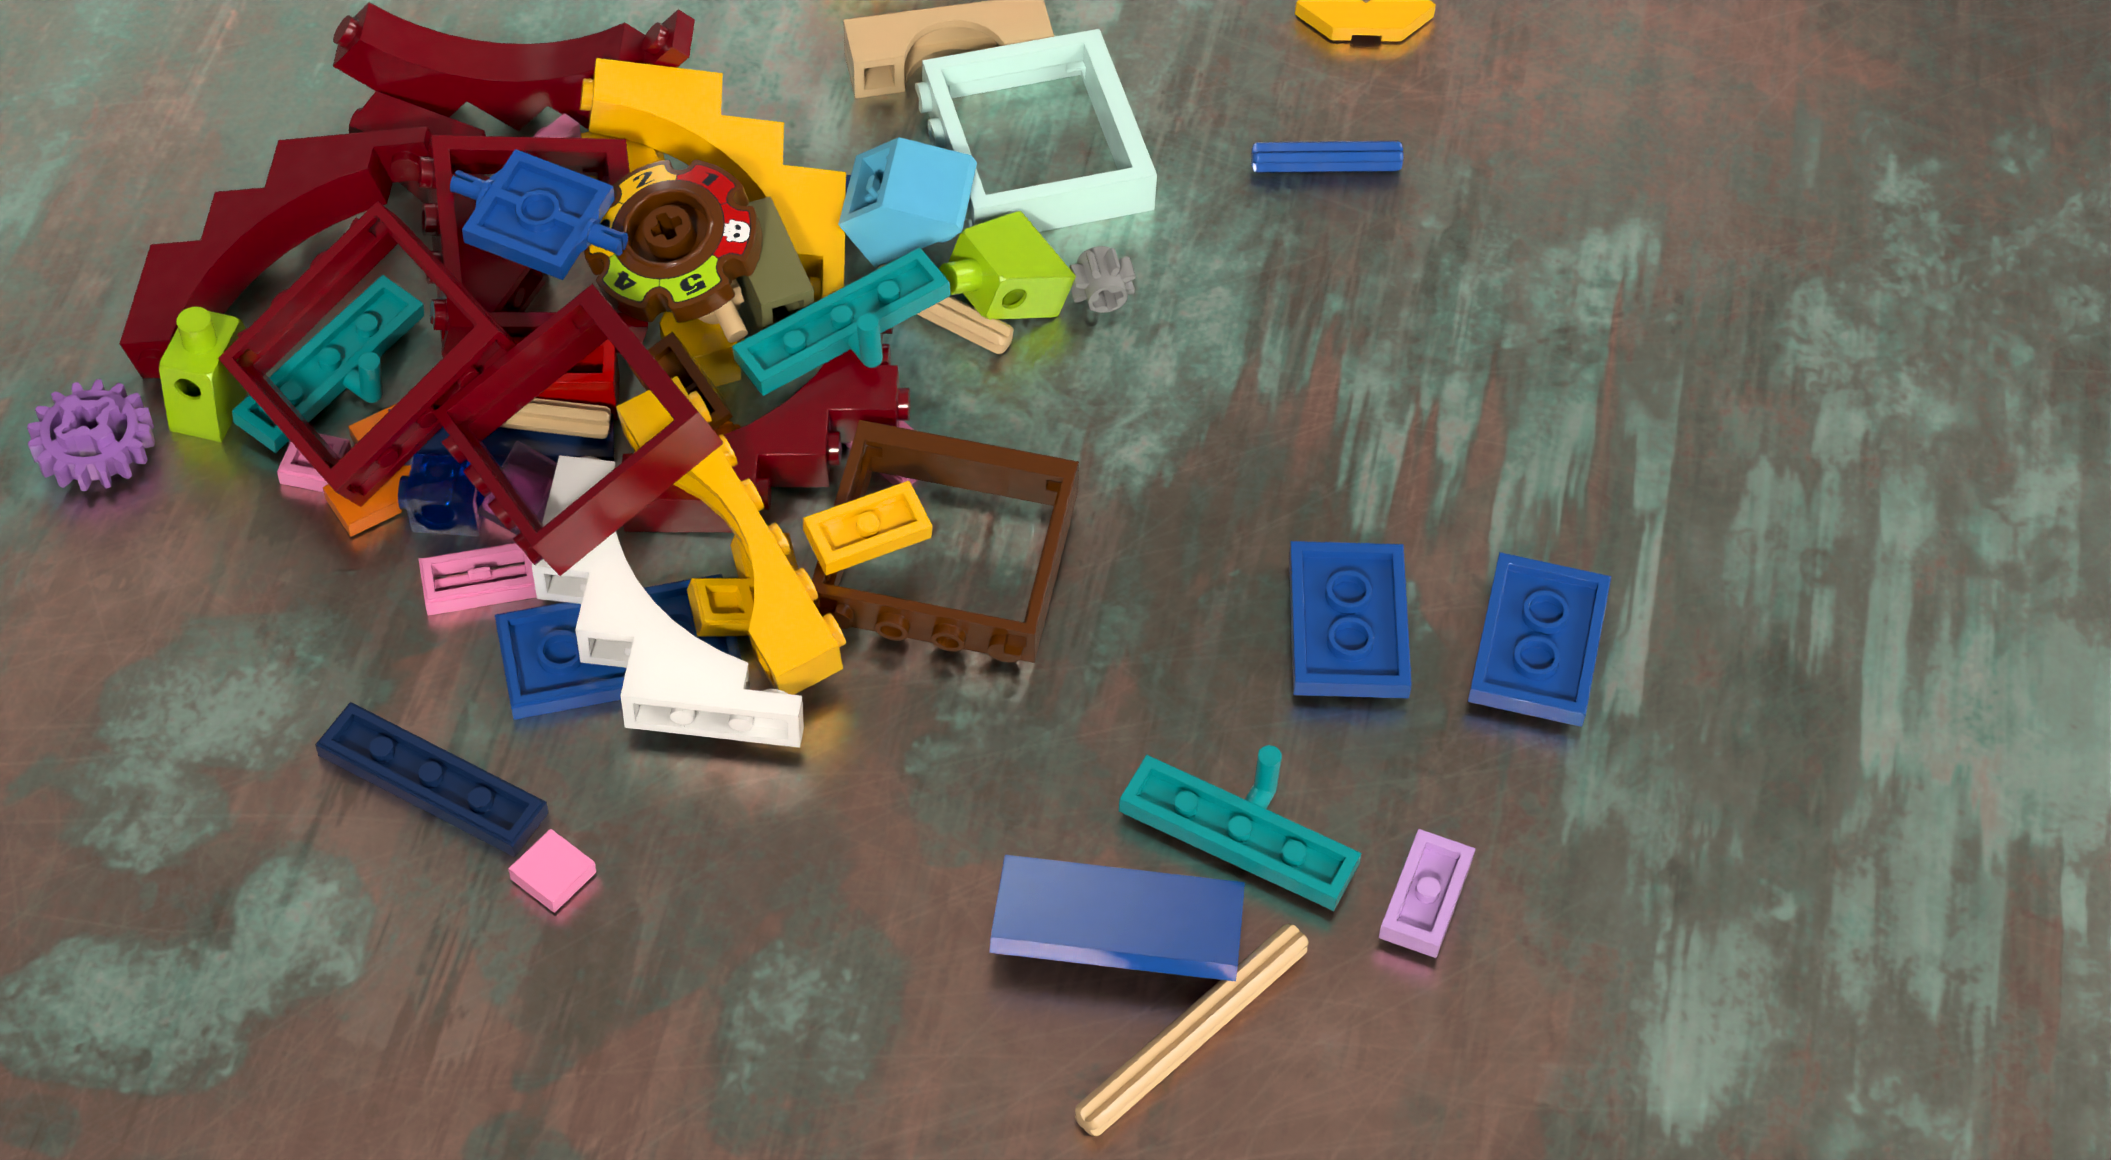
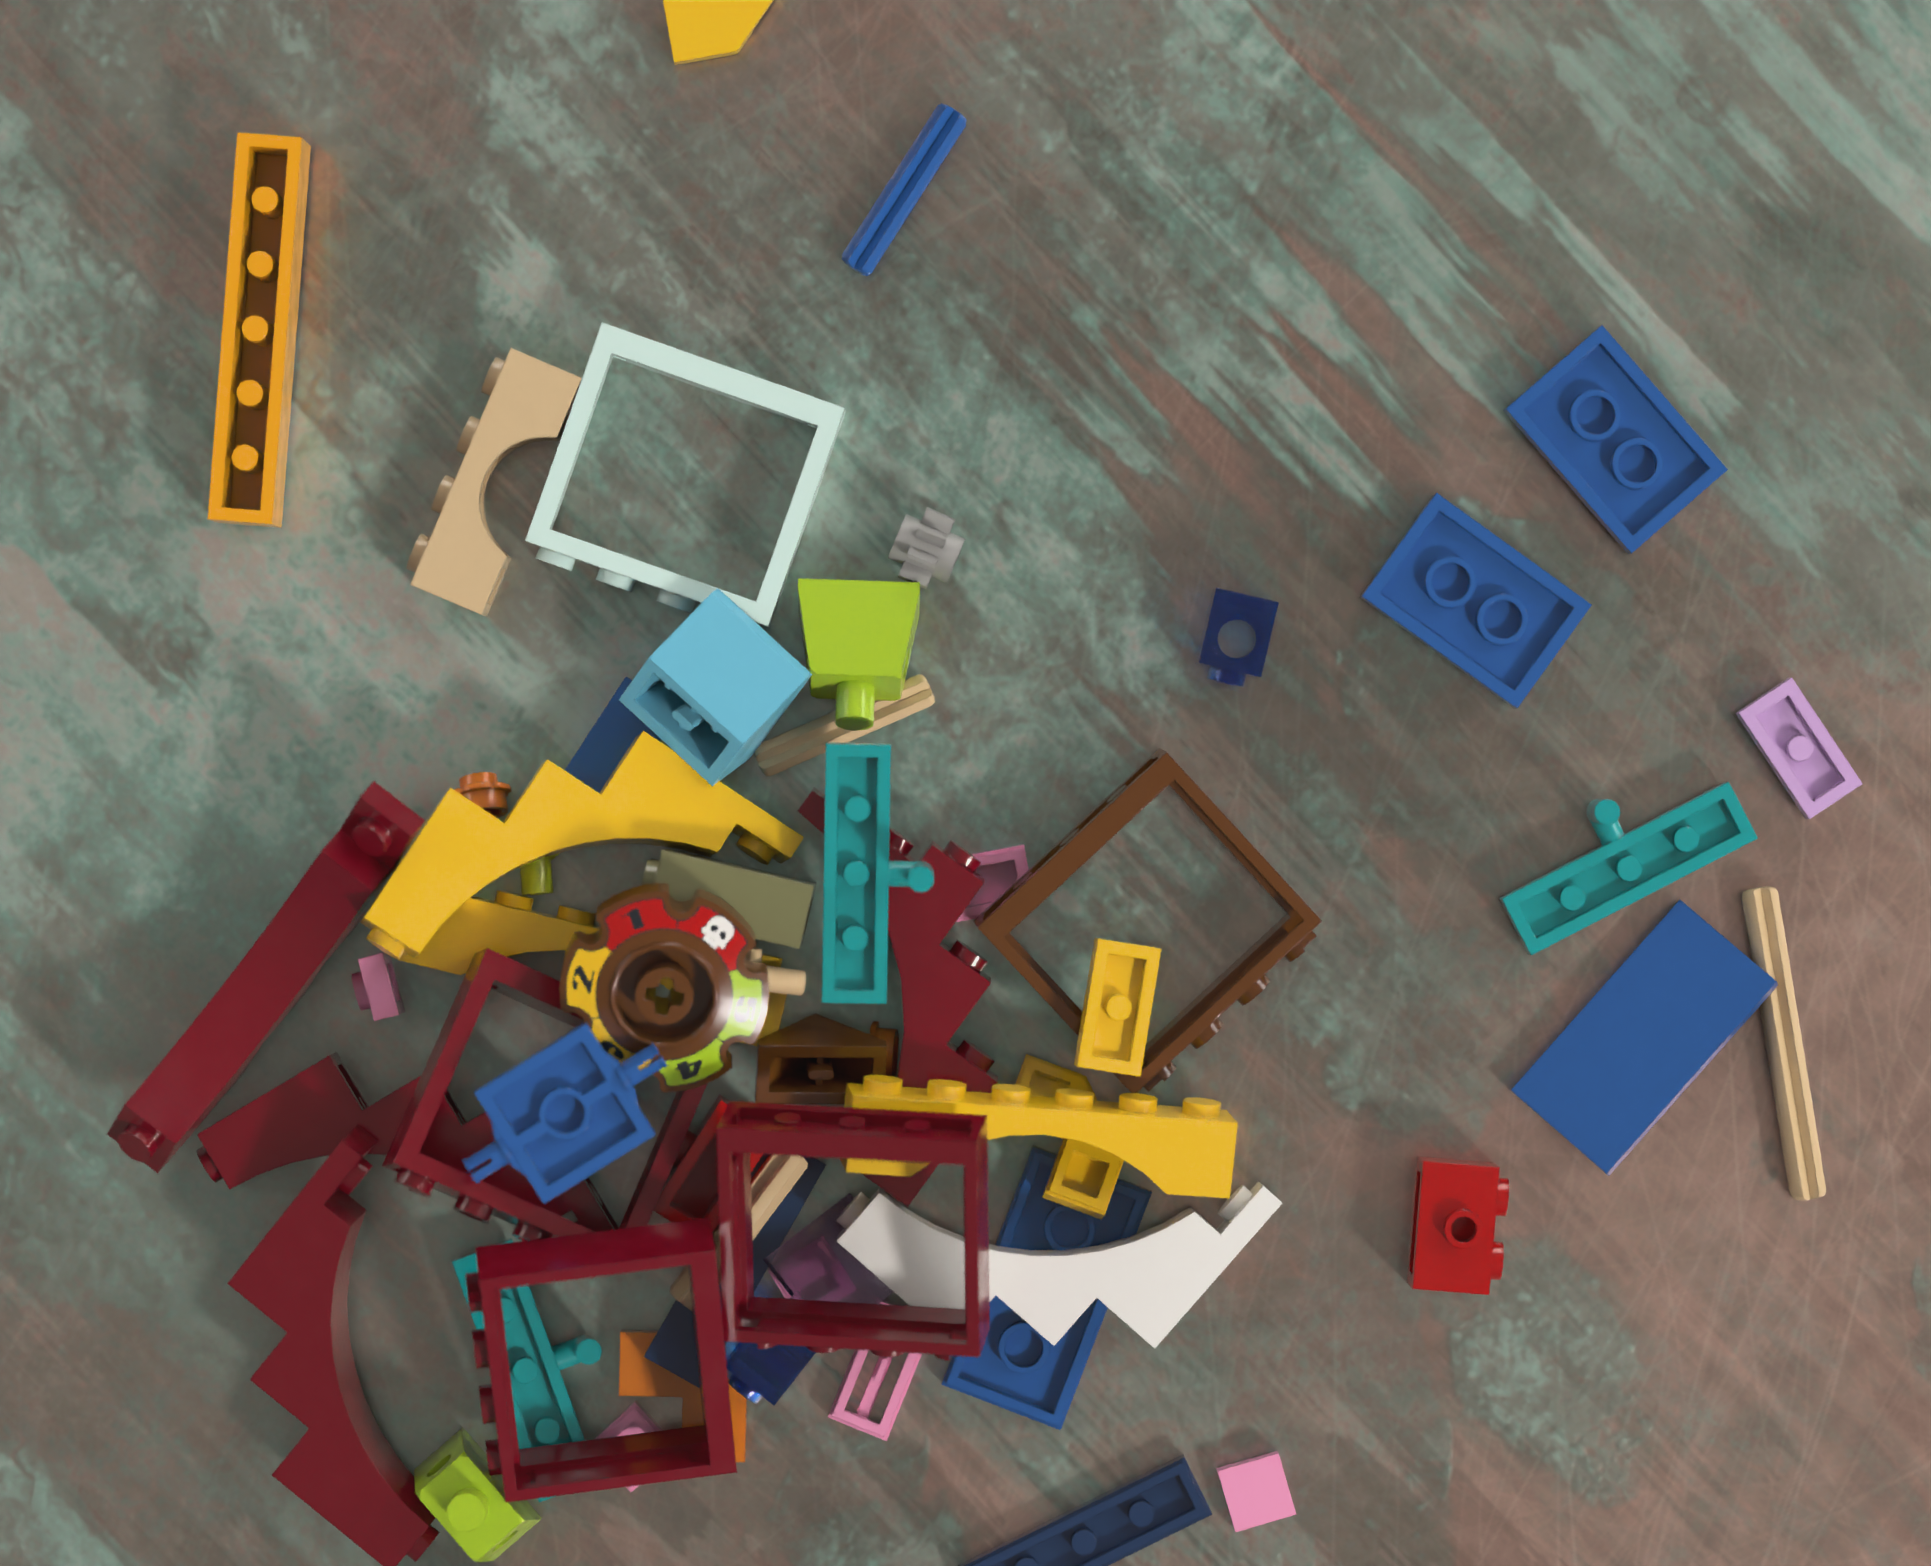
camera: 50 degrees left, 35 degrees up
none -> clear blue brick [1195,588,1279,687]
none -> red brick [1407,1156,1509,1295]

